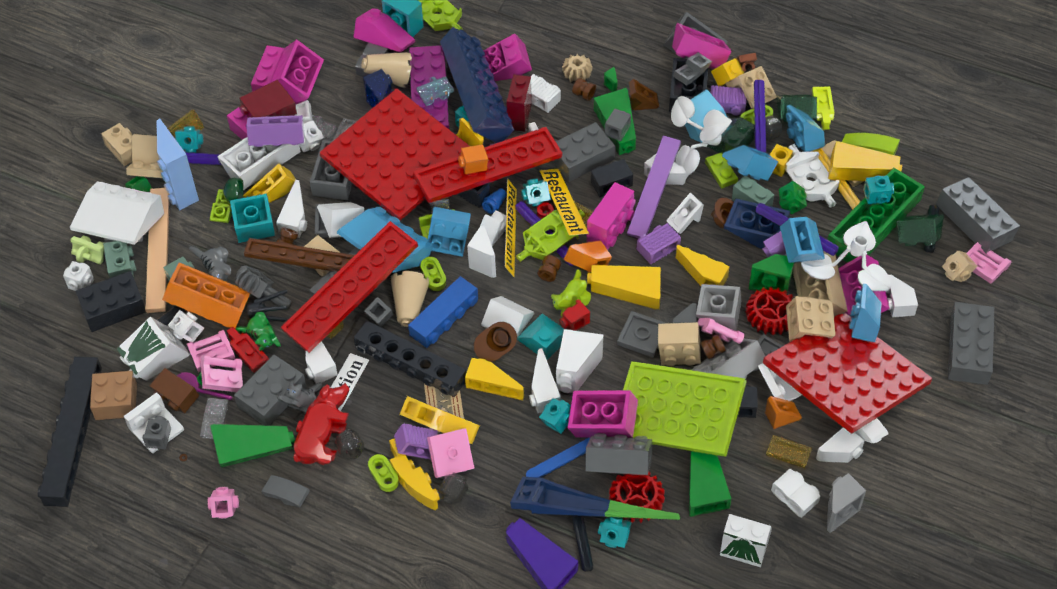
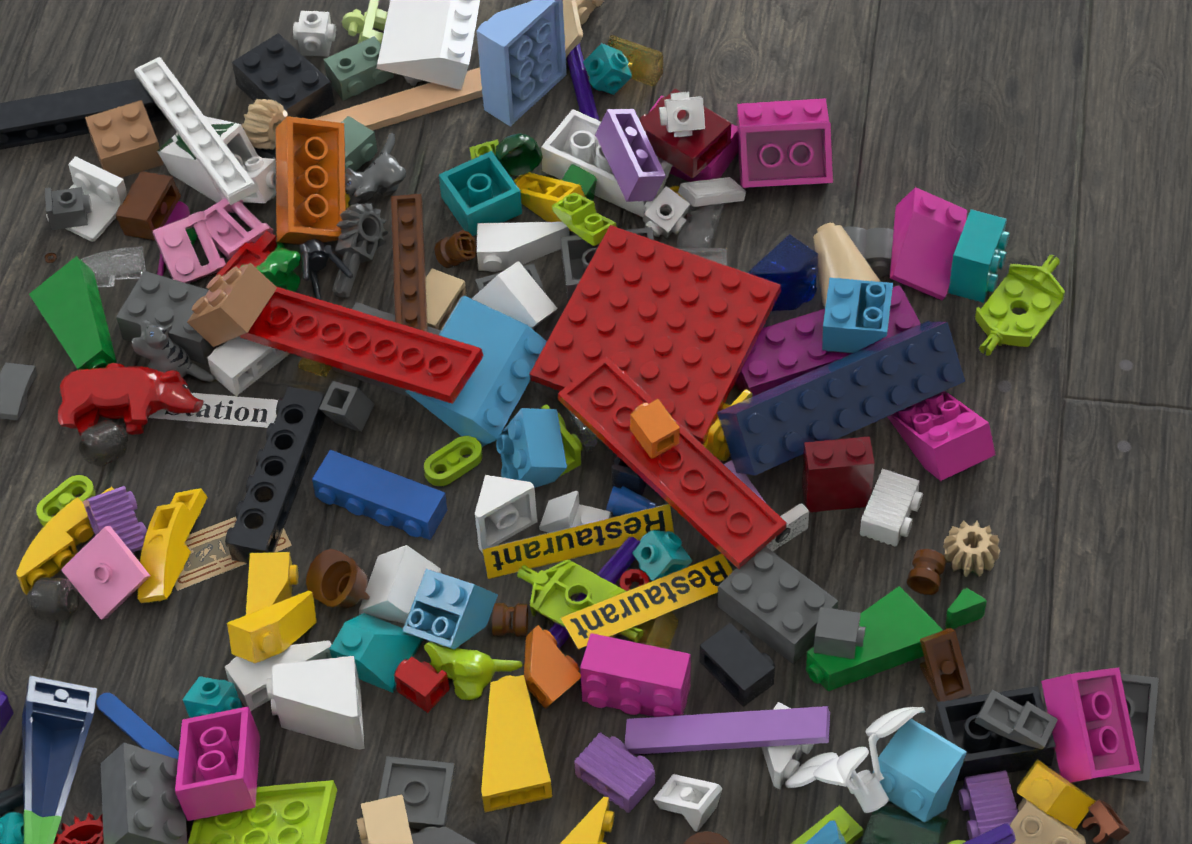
camera: 75 degrees right, 0 degrees up
tan cone [391,271,429,327] -> none
clear light blue hips [417,76,454,106] -> none
none -> white tile [134,57,258,205]
none -> medium nougat brick [187,263,277,347]
none -> yellow slope [227,591,317,663]
none -> tan gear [241,99,287,150]
none -> dark azure slope [403,569,498,650]
none -> lime slope [552,192,617,246]
none -> green slope [562,164,596,201]
none -> white brick [659,92,705,137]
none -> dark azure slope [822,277,893,353]

